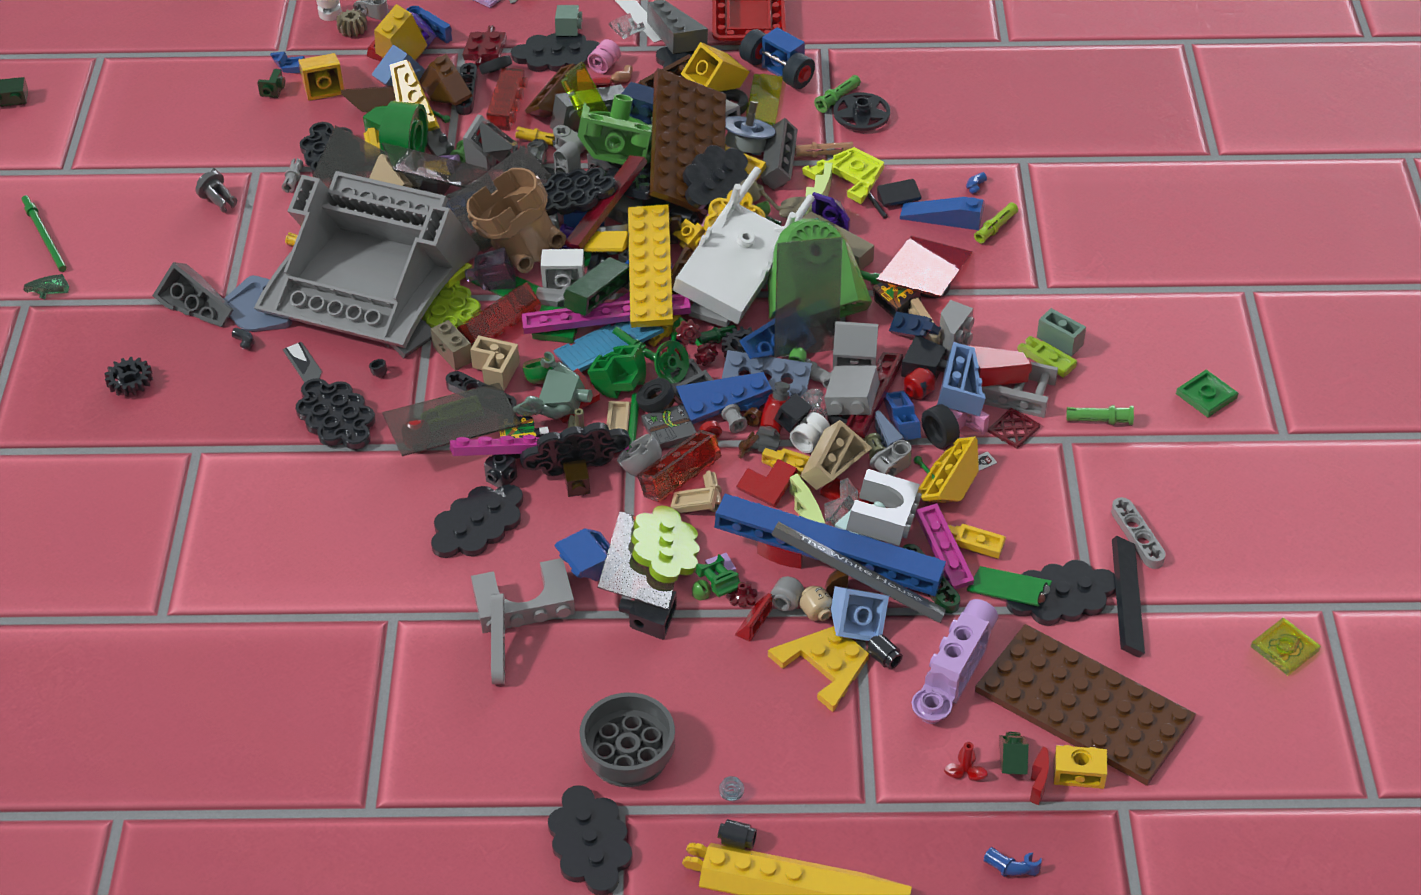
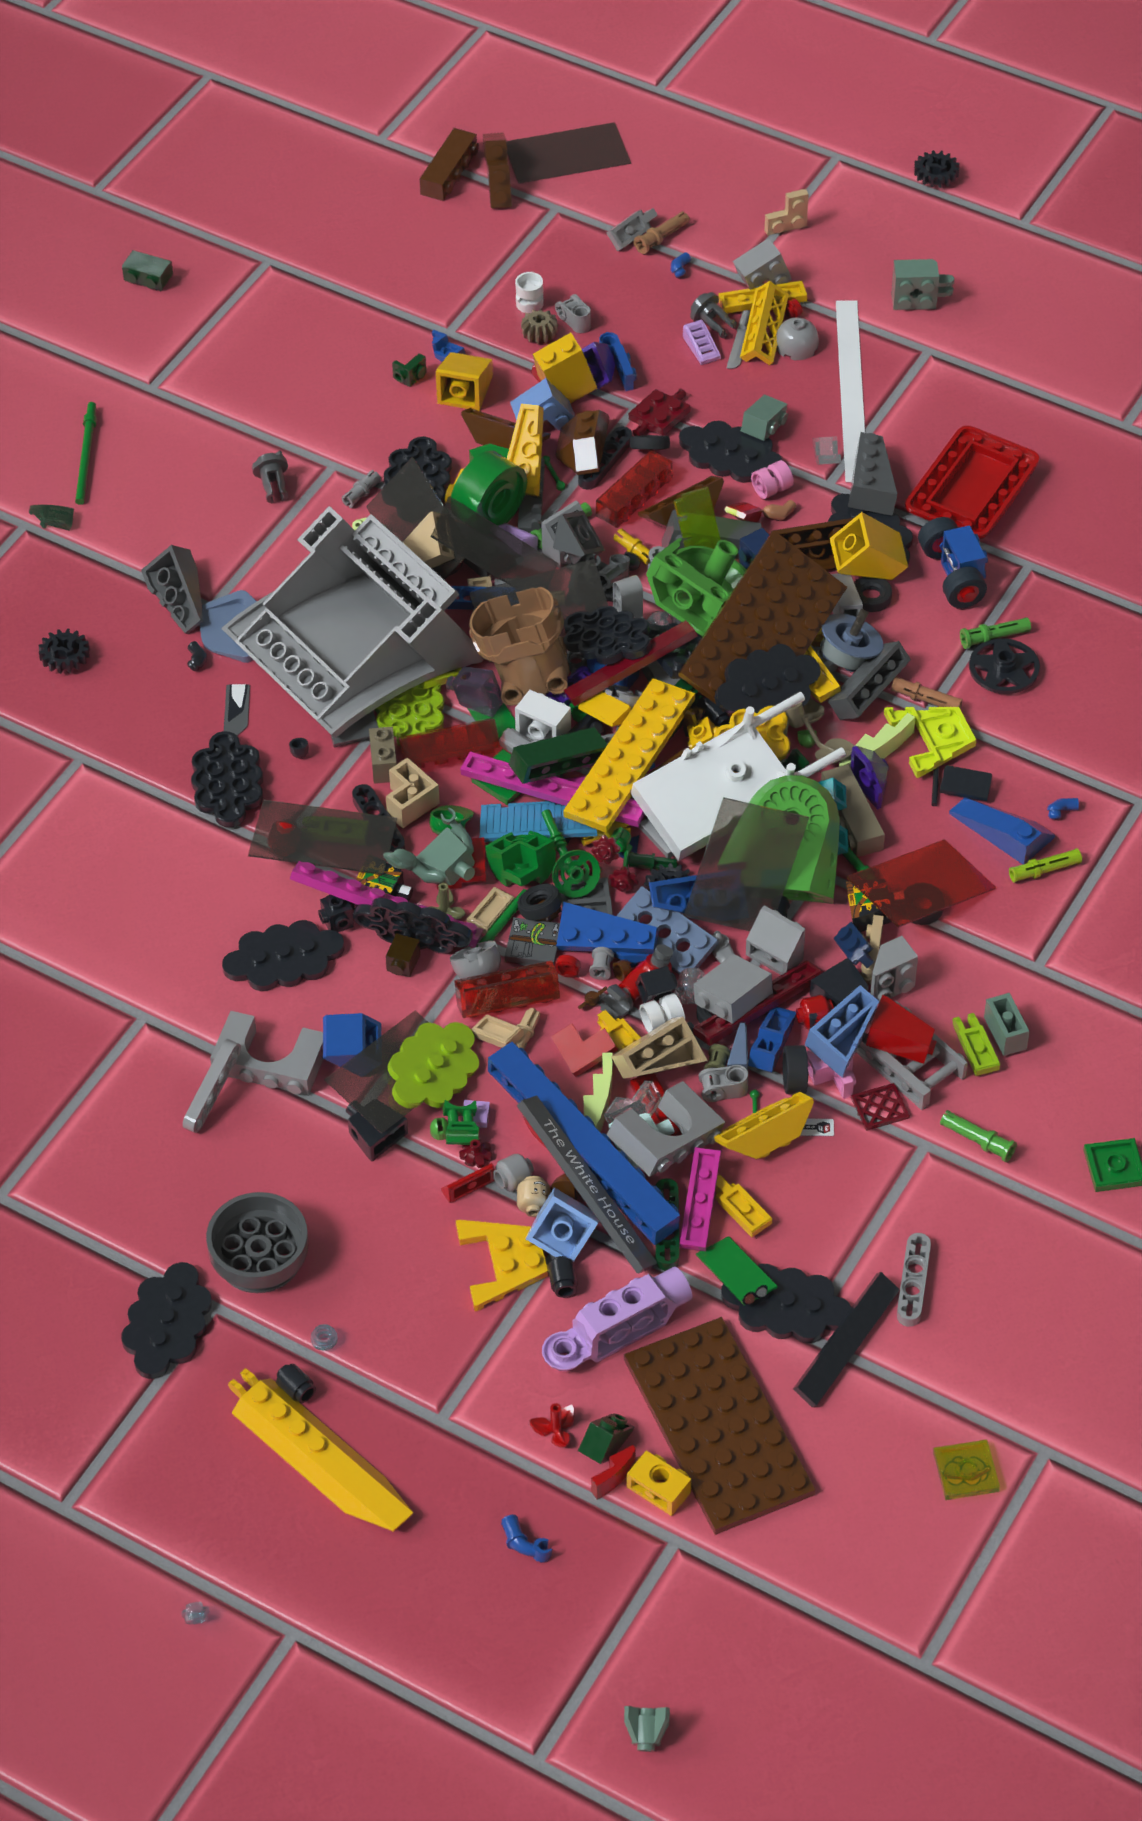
camera: 30 degrees right, 5 degrees up
clear neon green windscreen [746,74,783,126] -> none
bright green hinge [788,347,807,362] -> none

